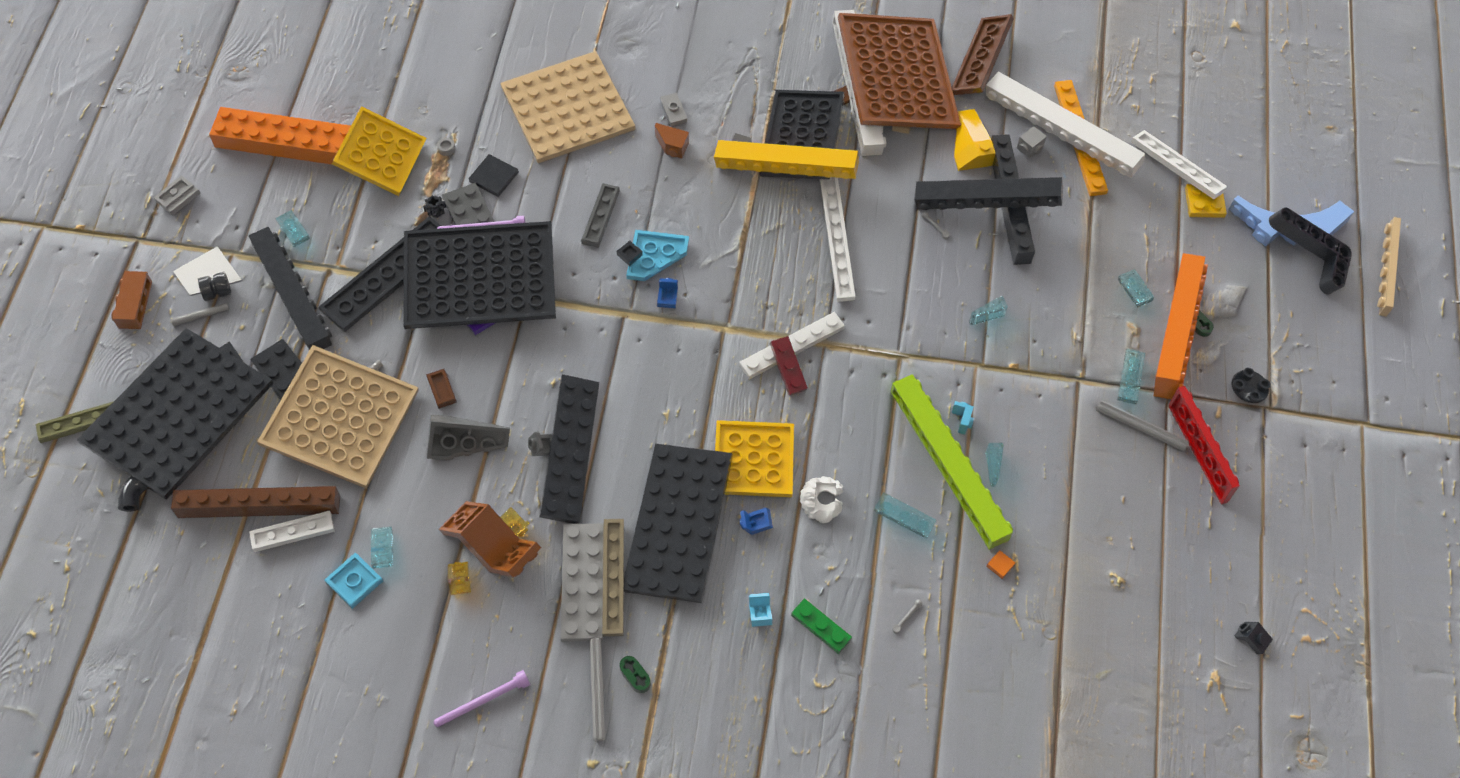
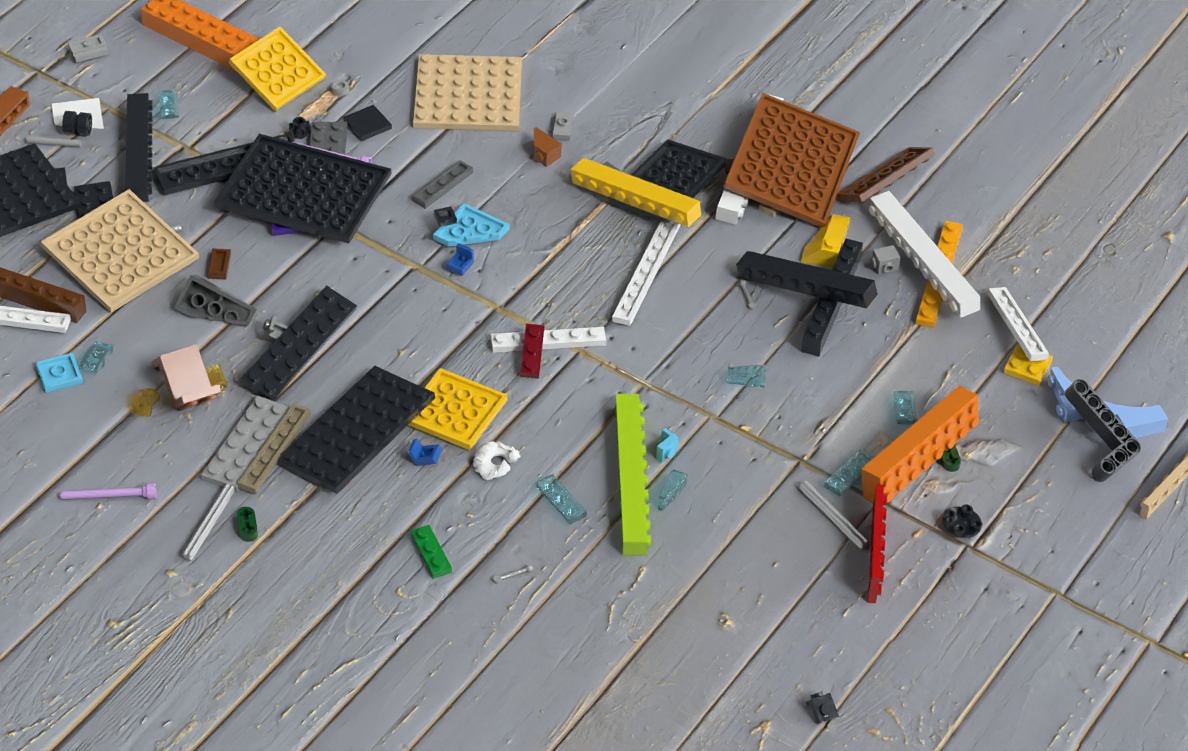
camera: 25 degrees right, 15 degrees down
medium azure bracket [749,593,772,627] -> none
orange tile [986,550,1016,579] -> none

